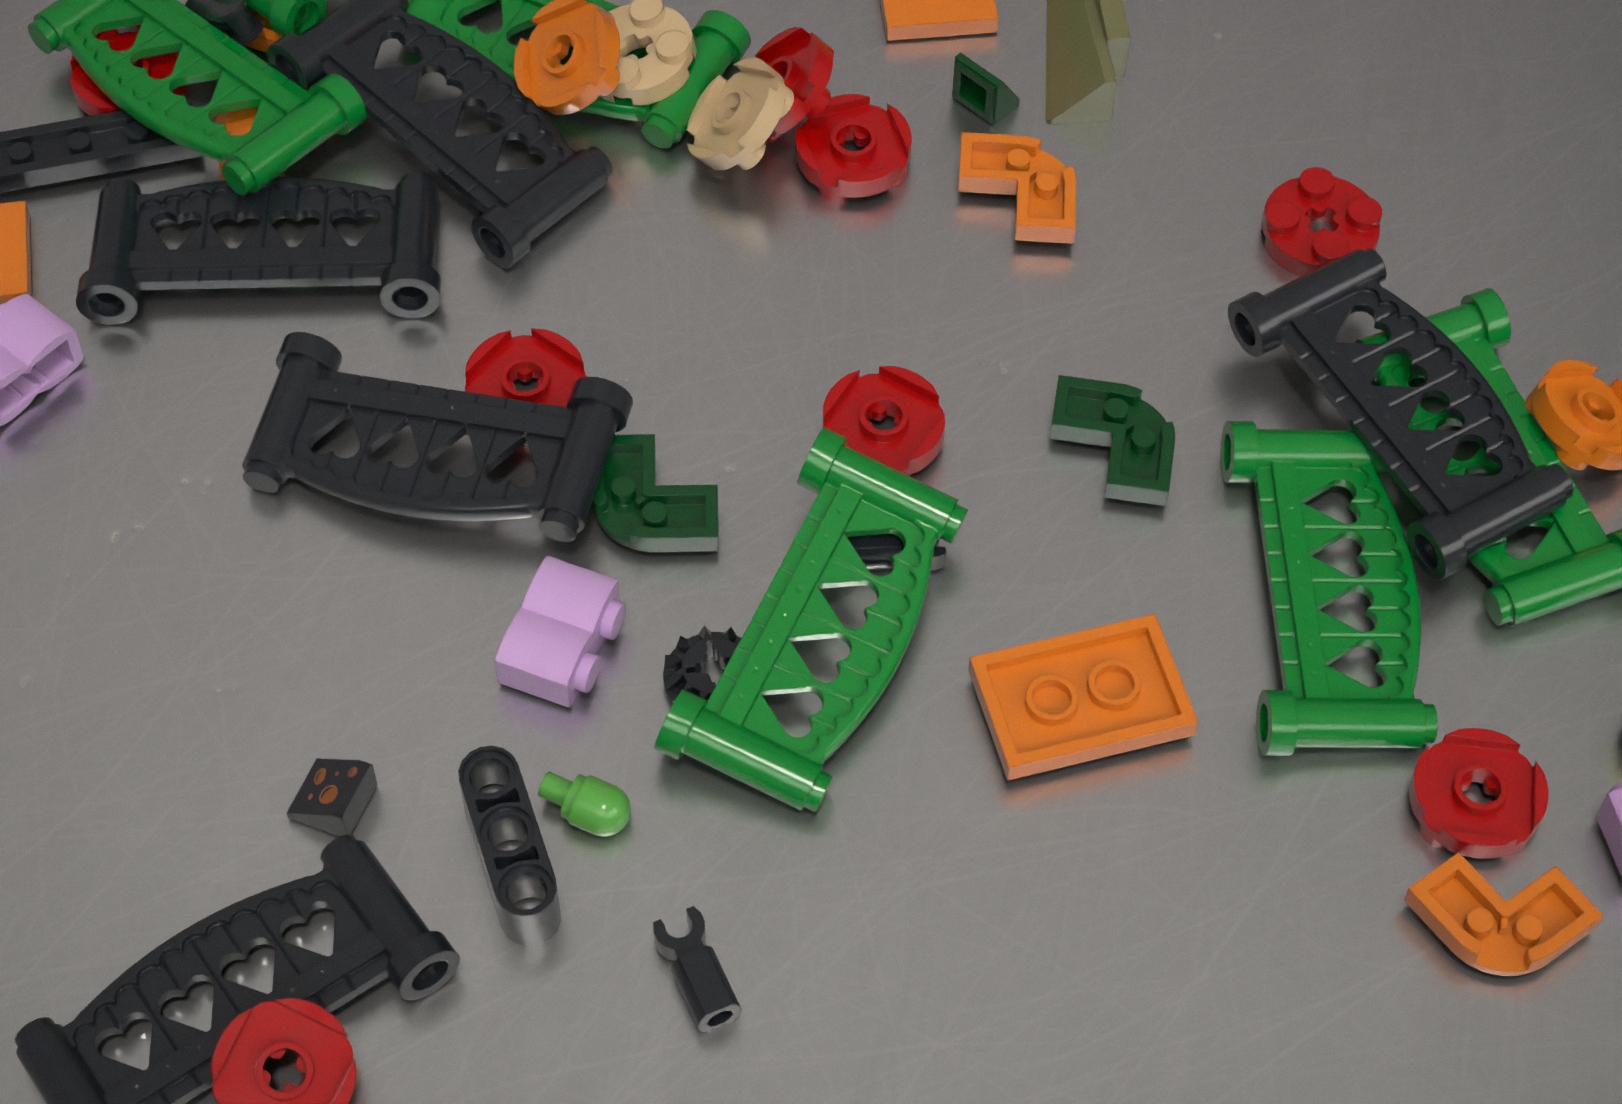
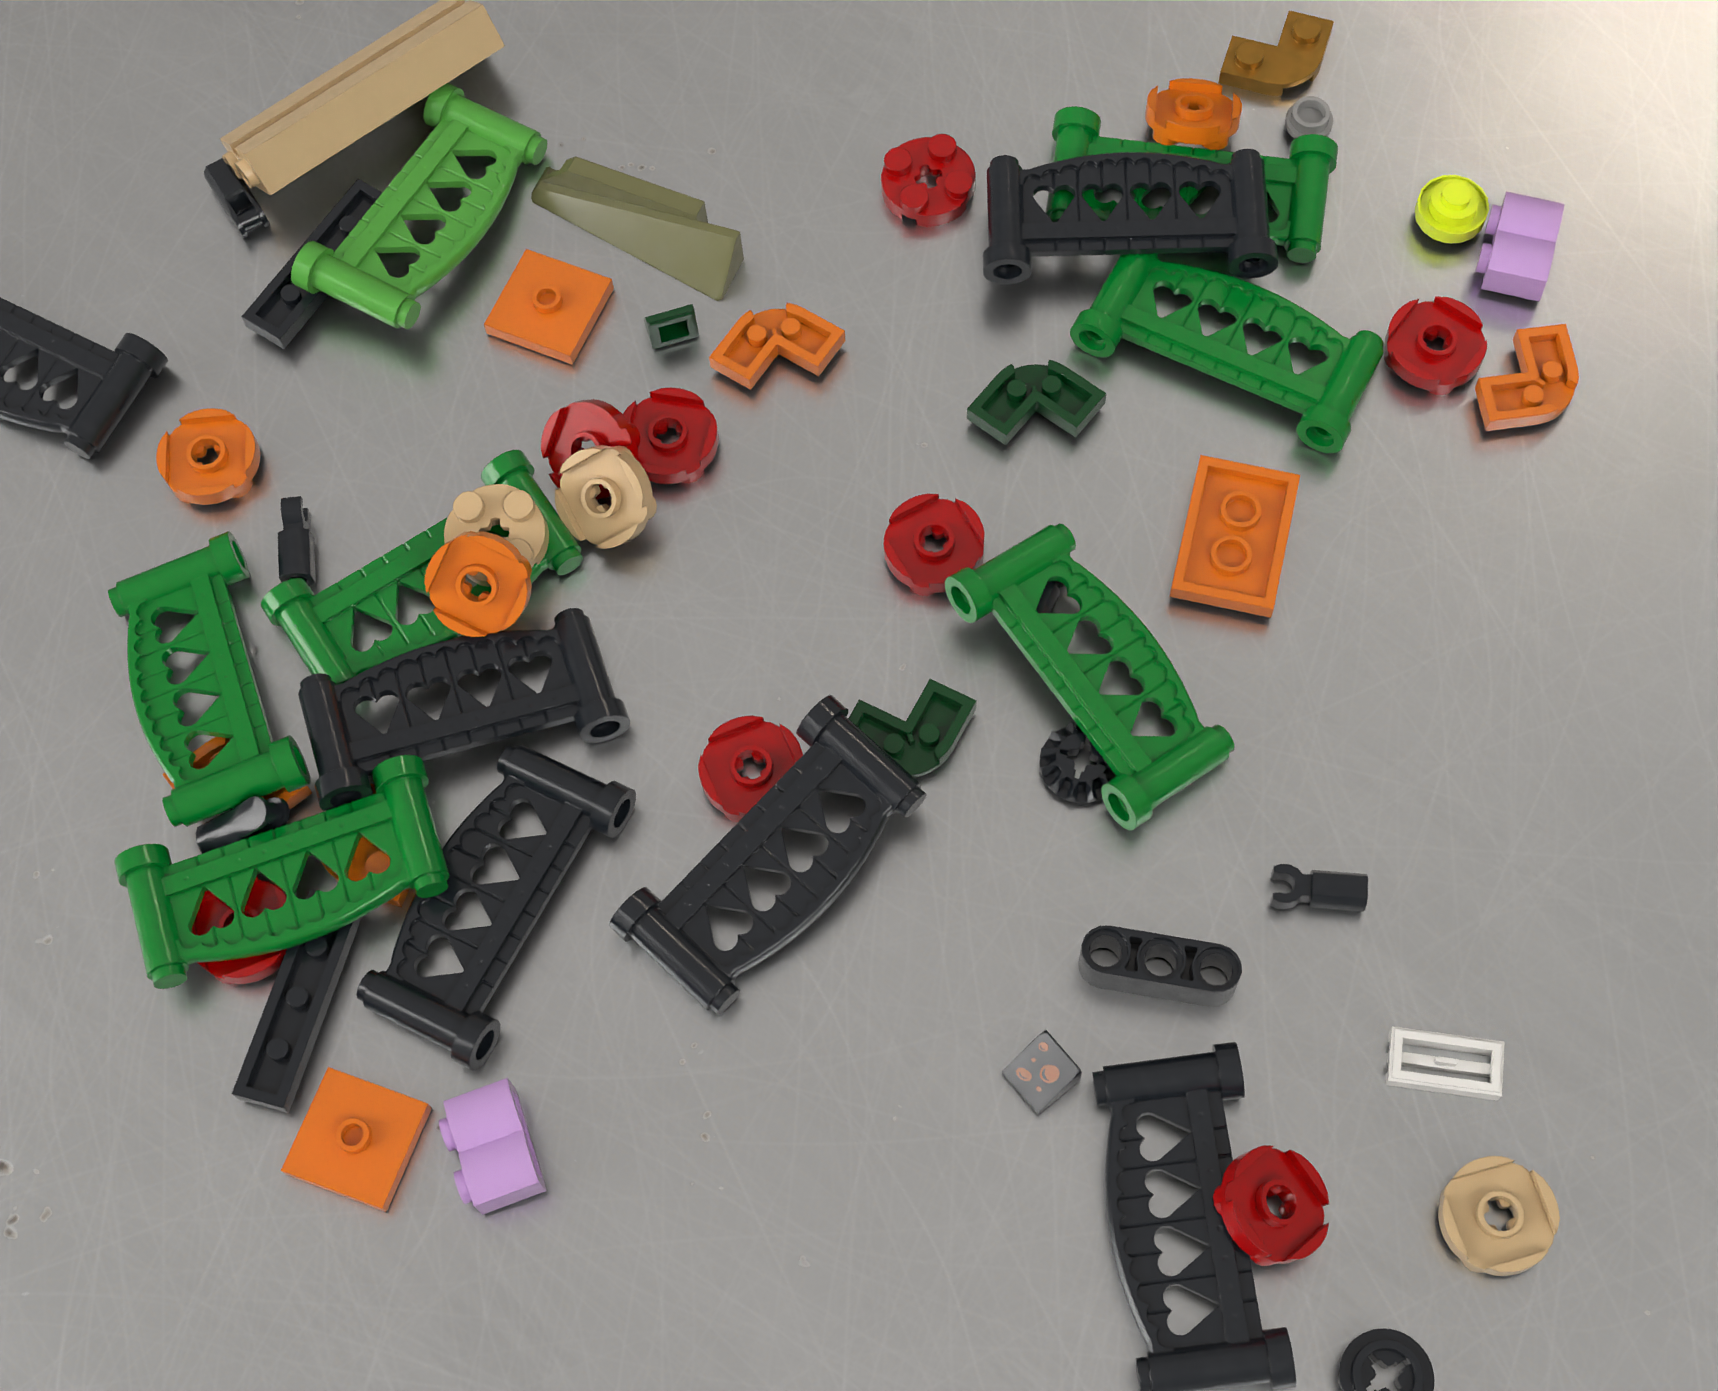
camera: 55 degrees left, 10 degrees up
lavender brick [494,556,626,708] -> none
bright green cylinder [538,771,631,837] -> none

